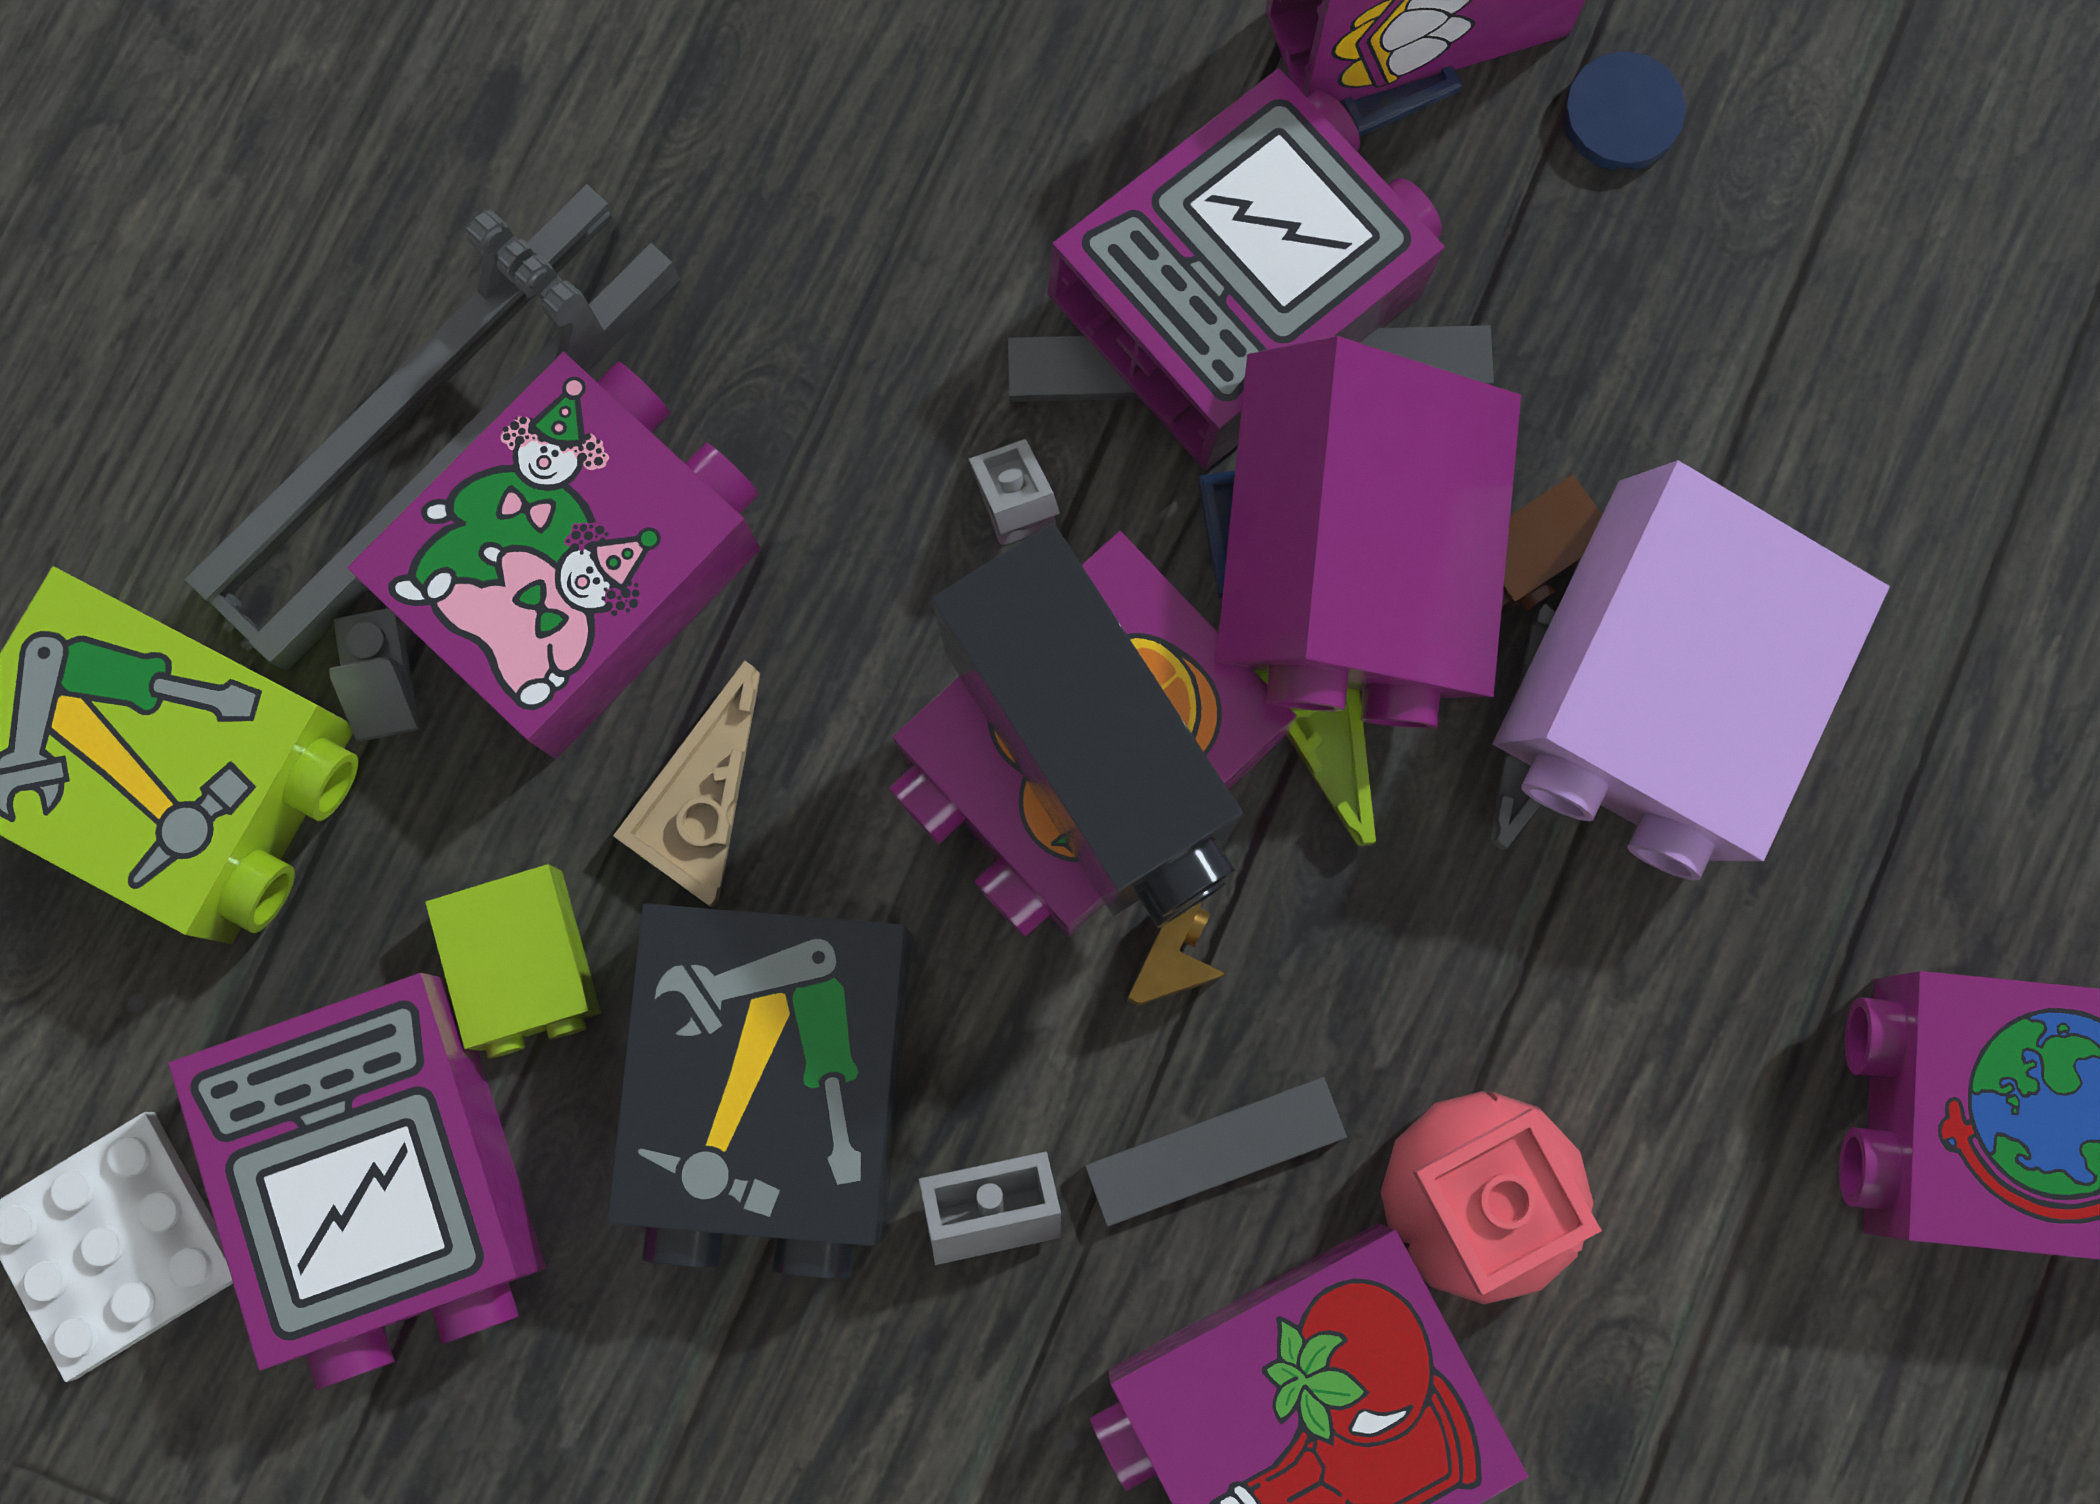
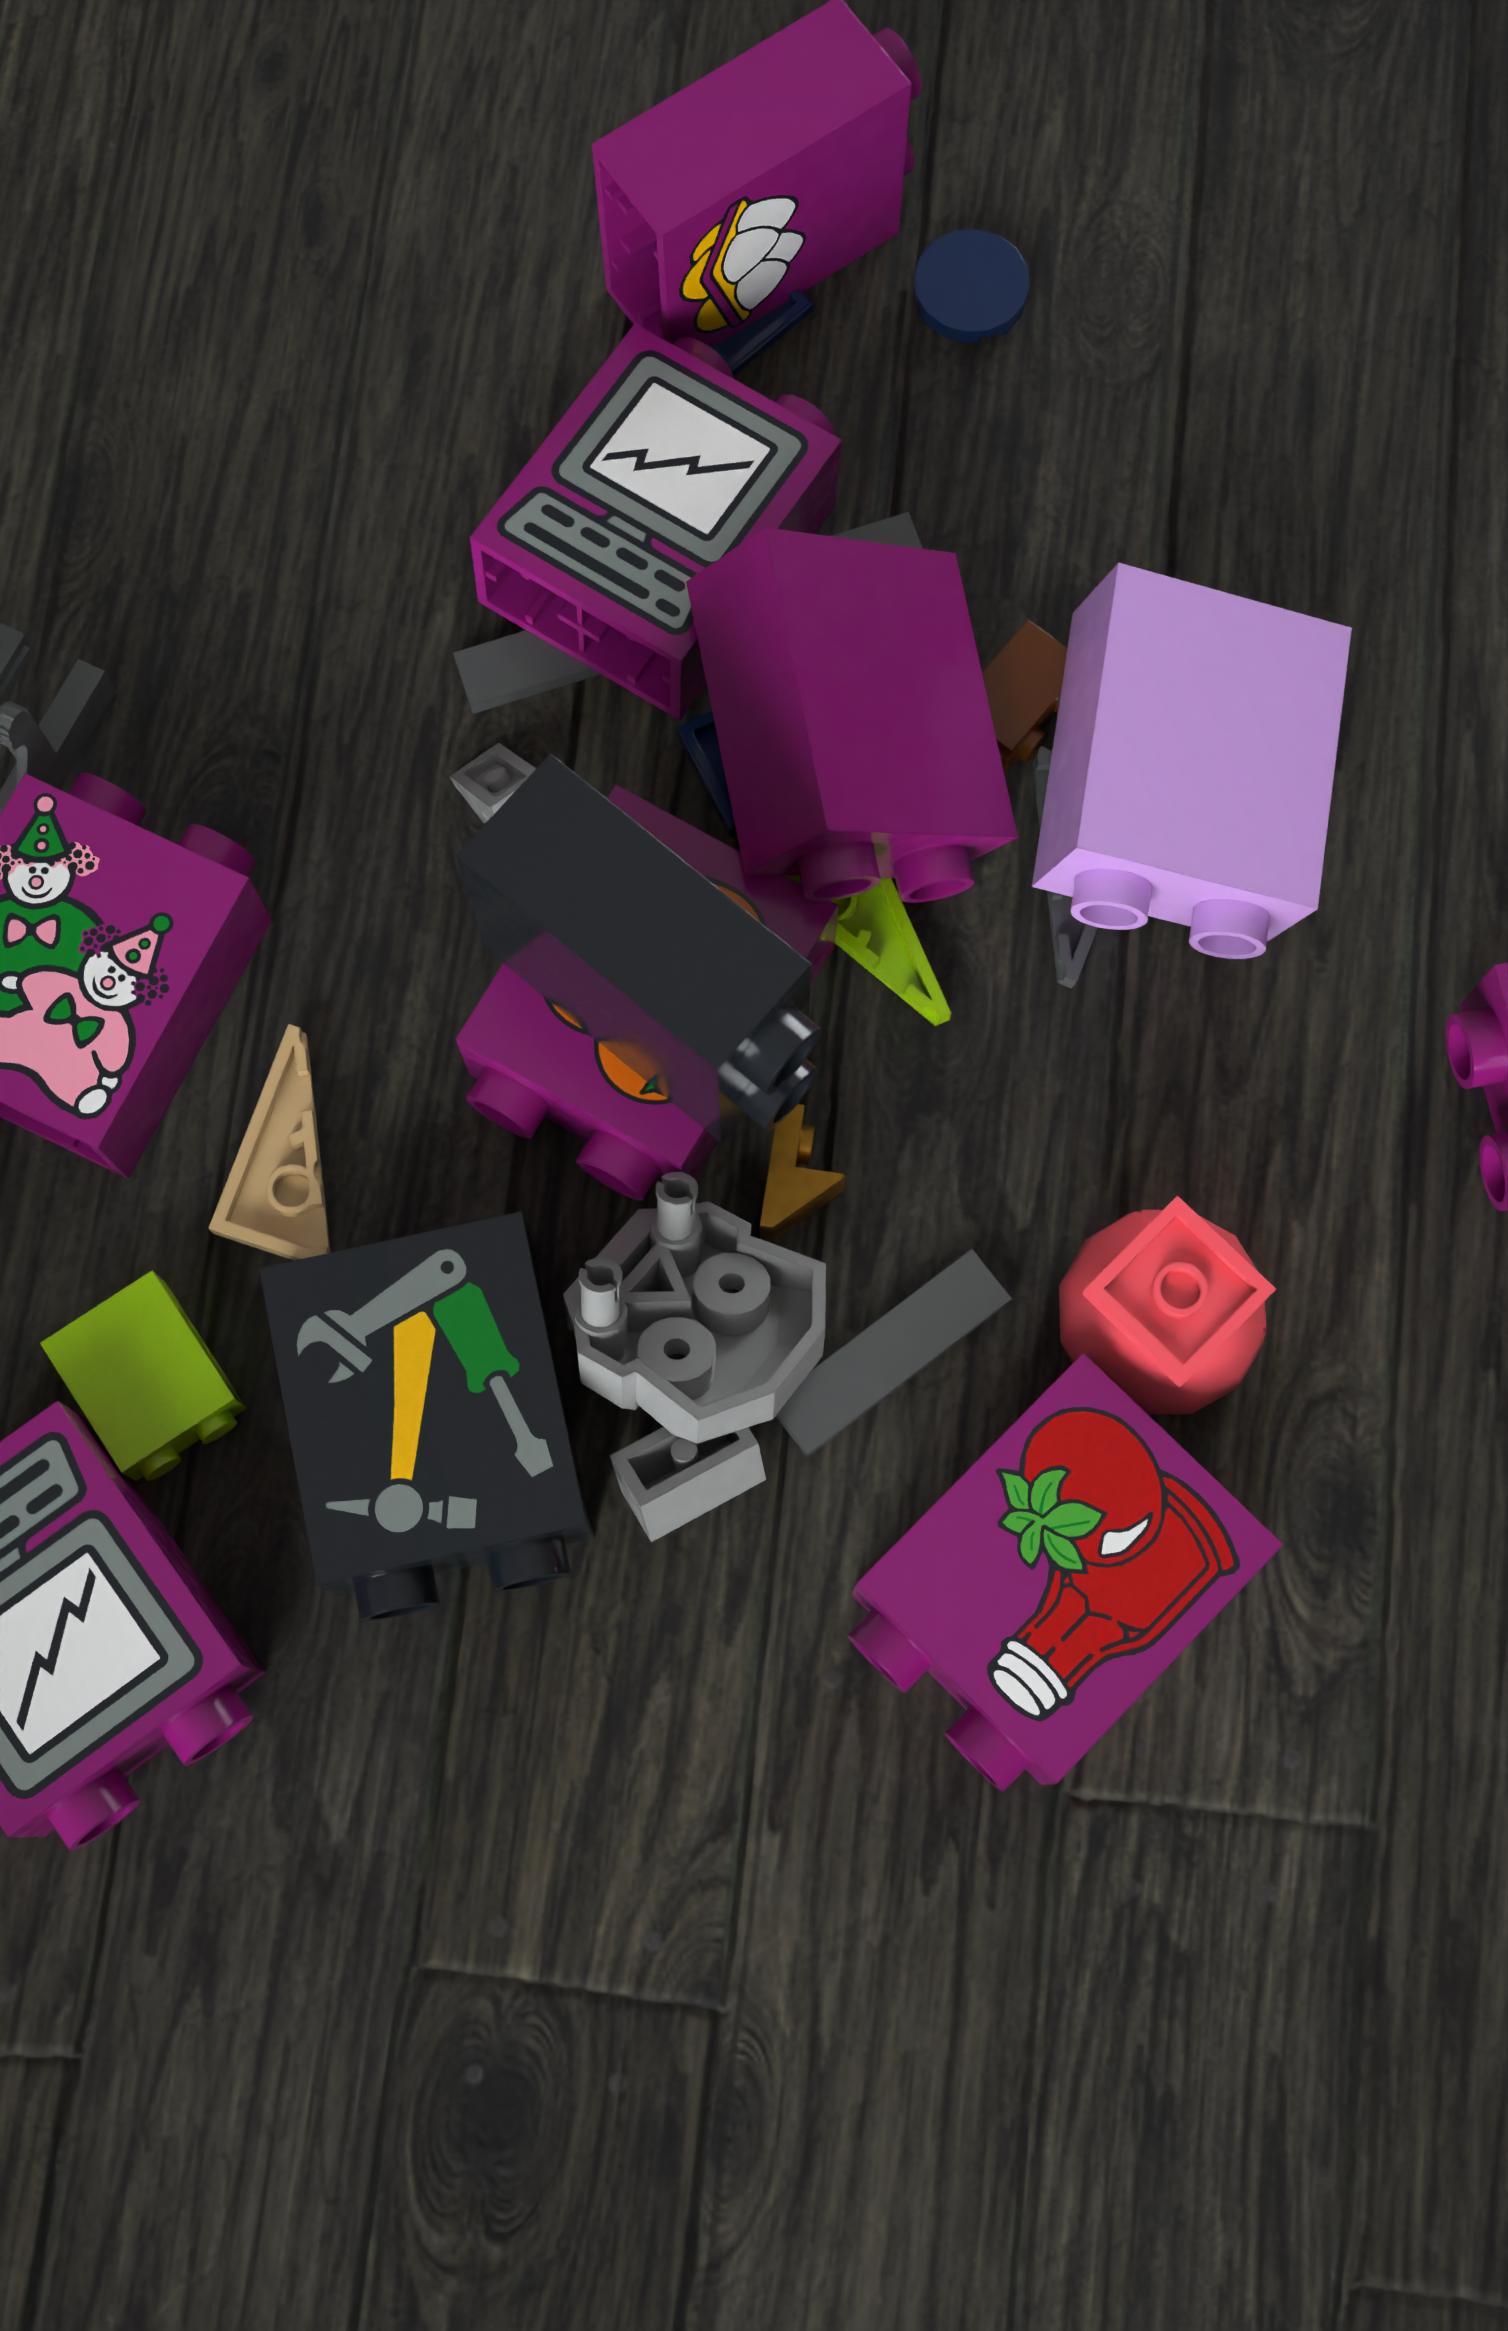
camera: 20 degrees left, 5 degrees down
none -> light grey brick [563,1172,826,1443]

